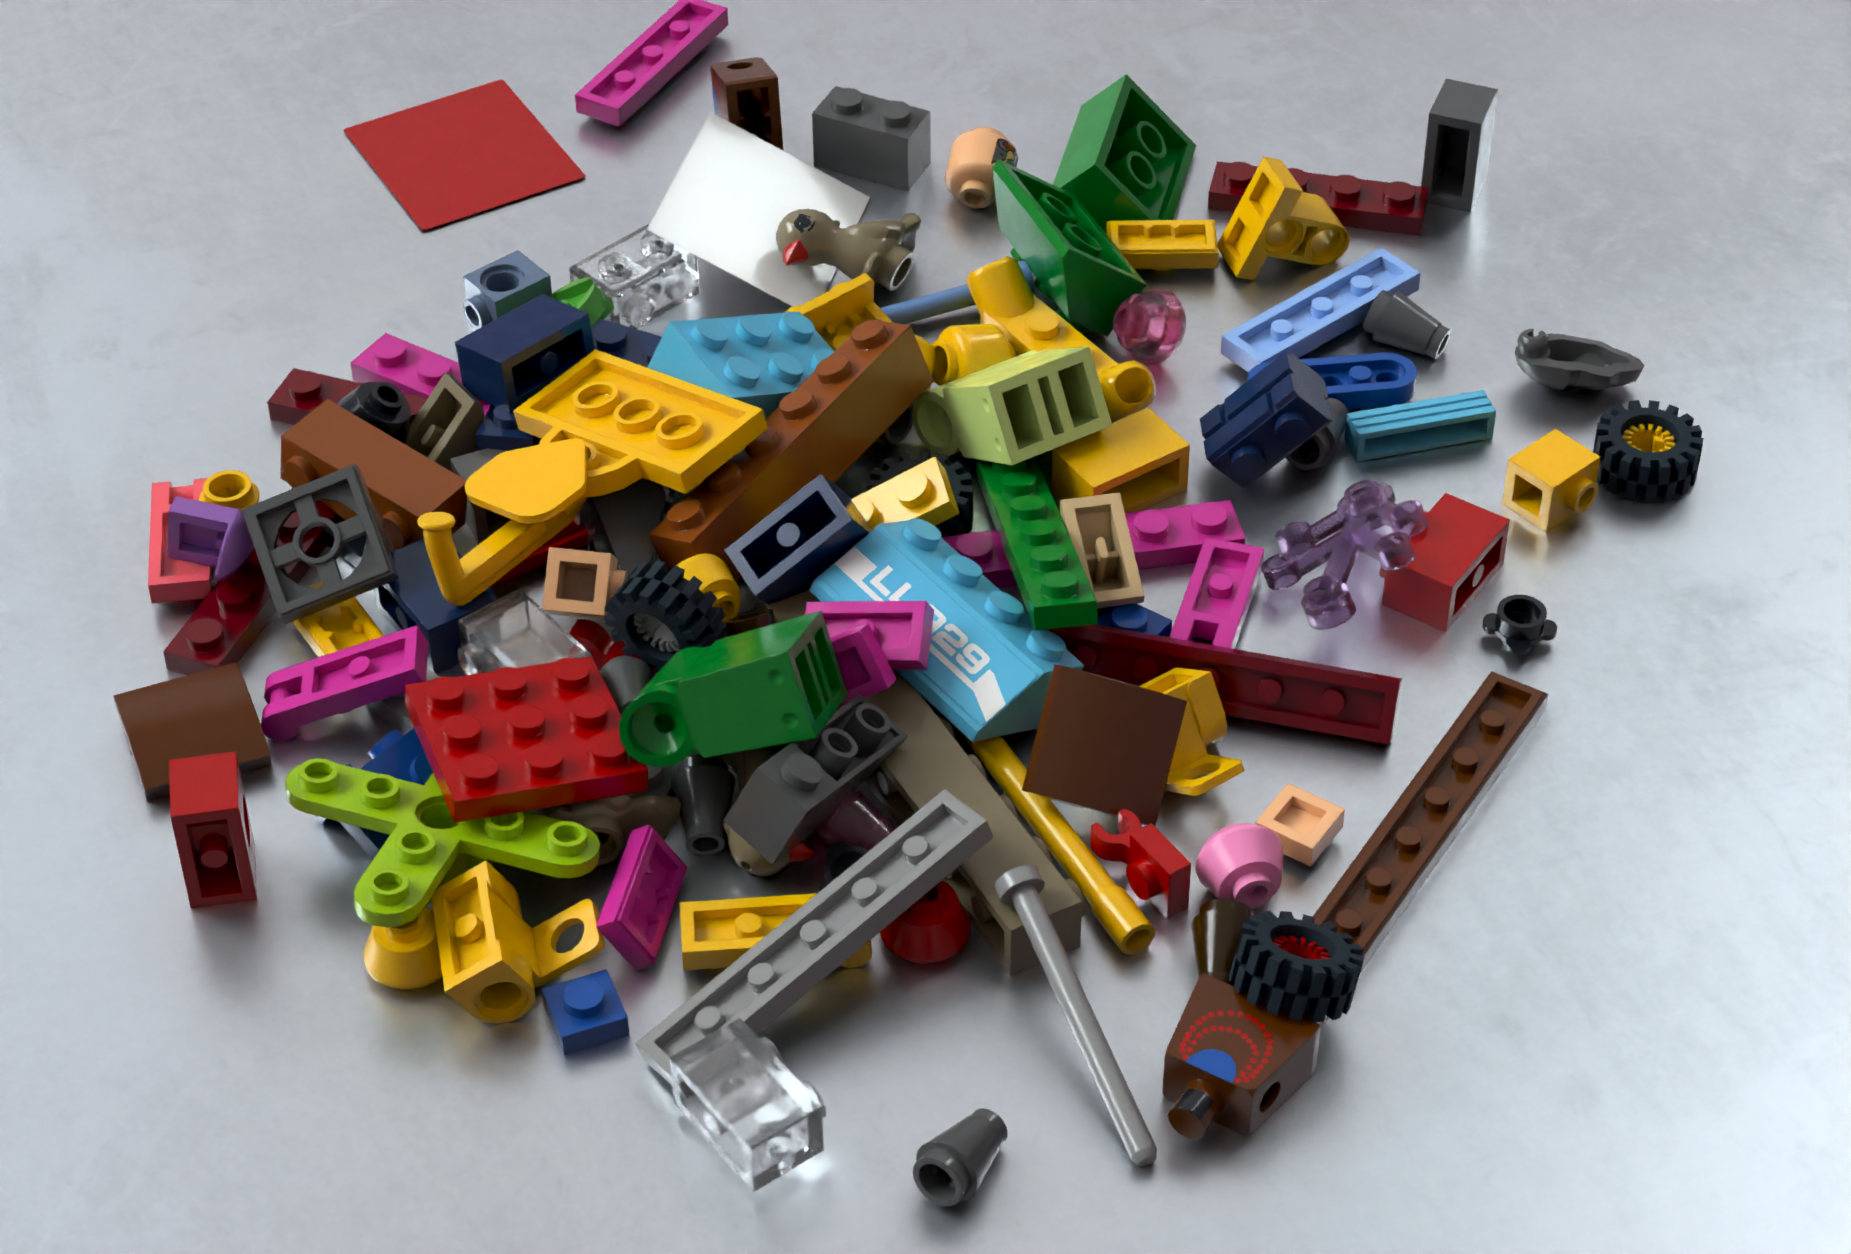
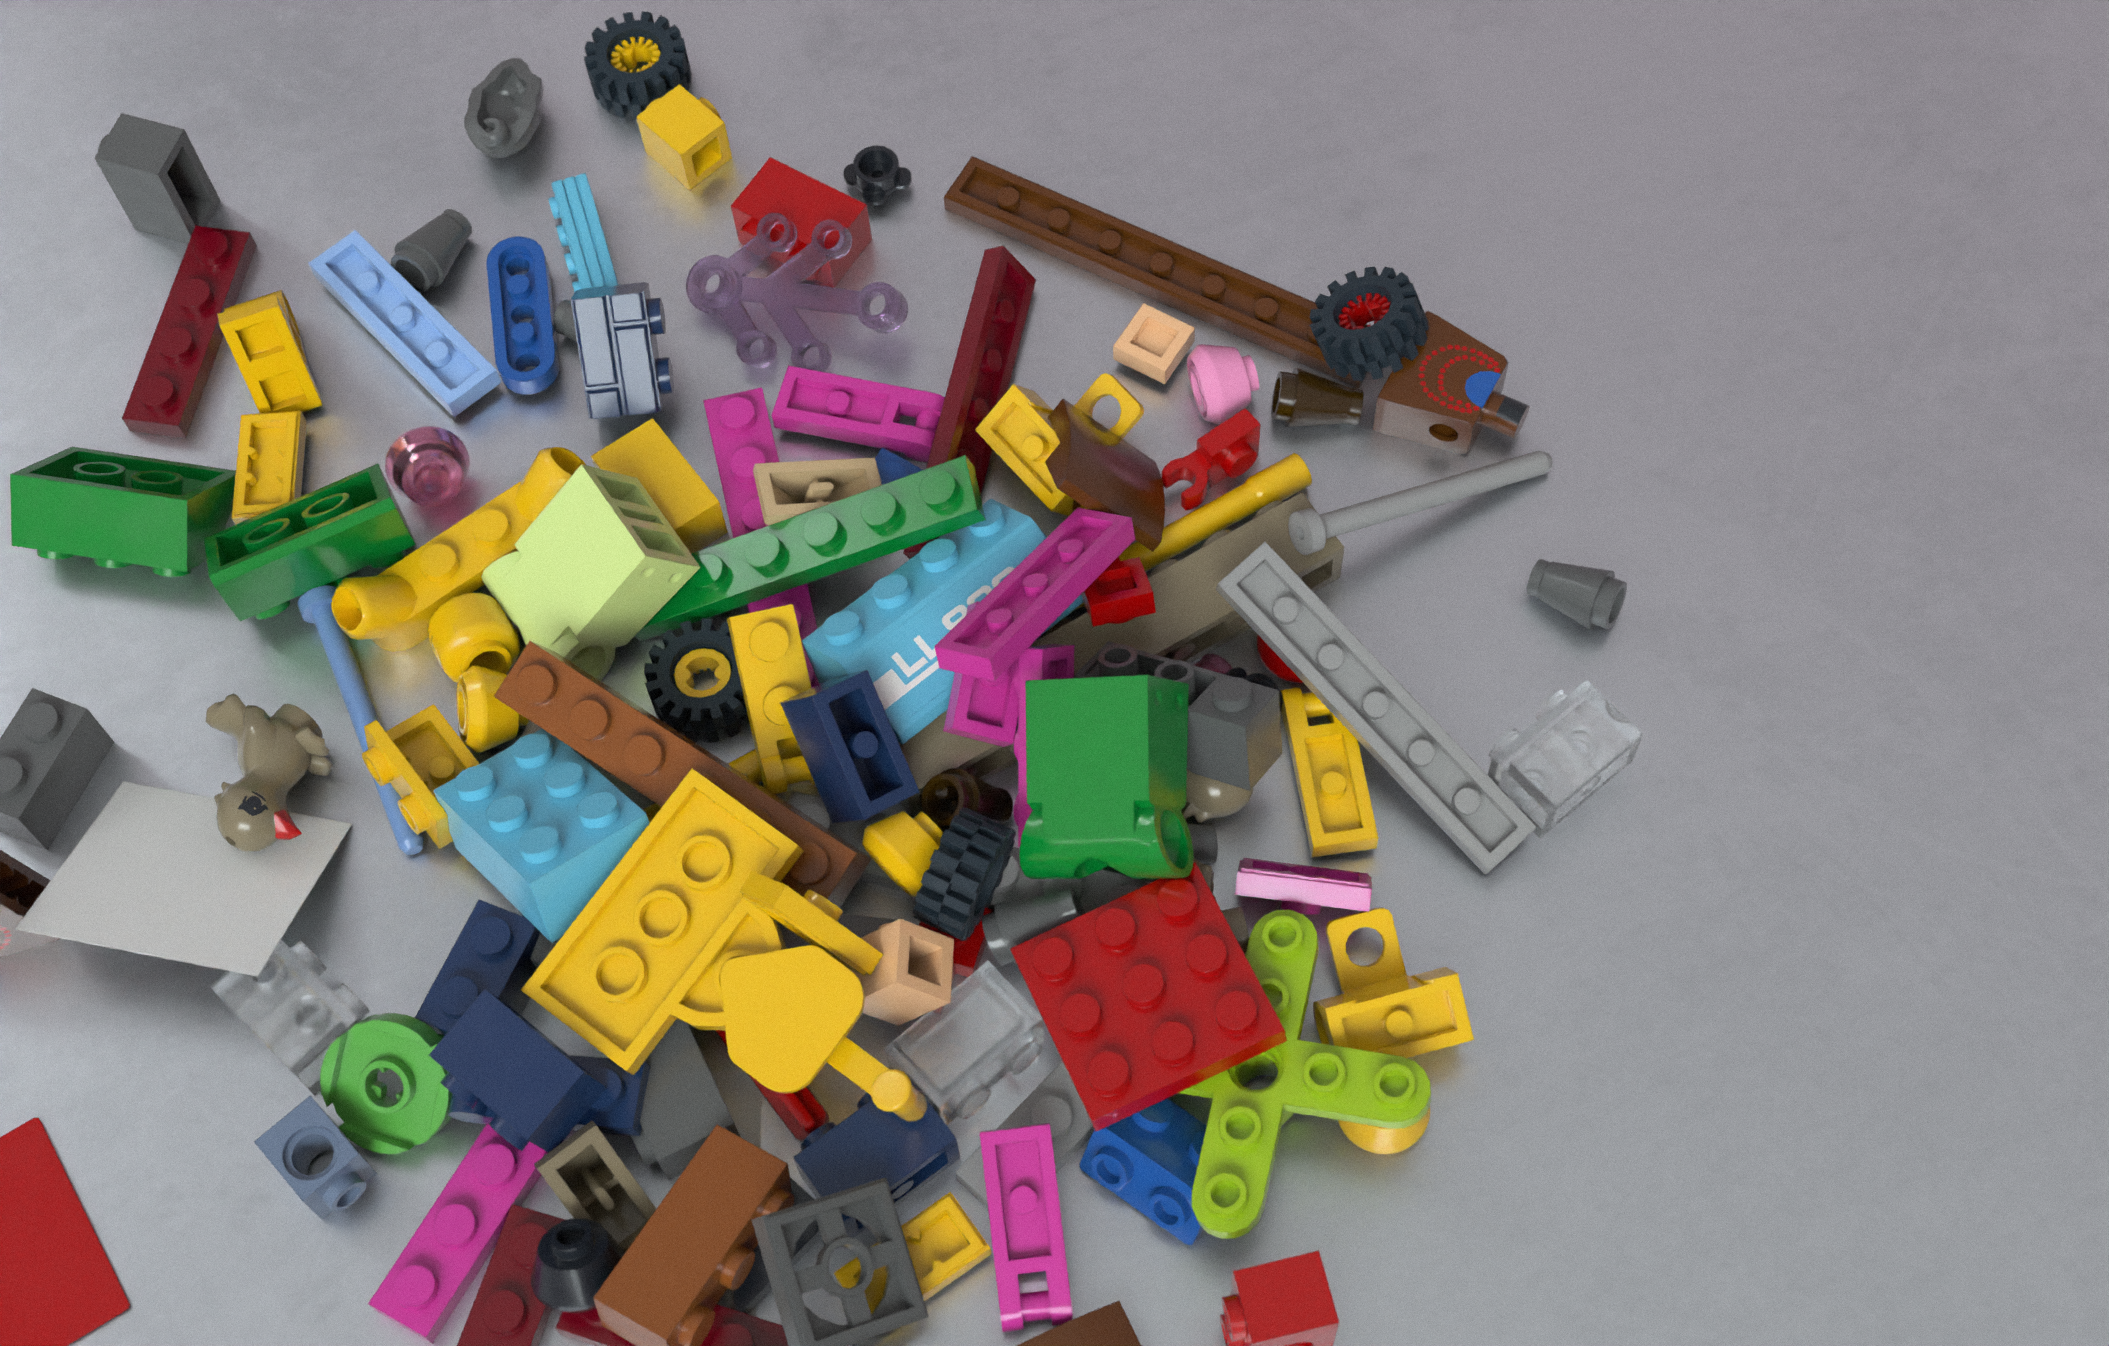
camera: 90 degrees left, 20 degrees up
blue plate [542,969,630,1055] -> none
light nougat head [945,127,1018,209] -> none
none -> yellow plate [740,870,883,976]
none -> dark pink plate [934,508,1135,681]
none -> red plate [1081,556,1156,627]

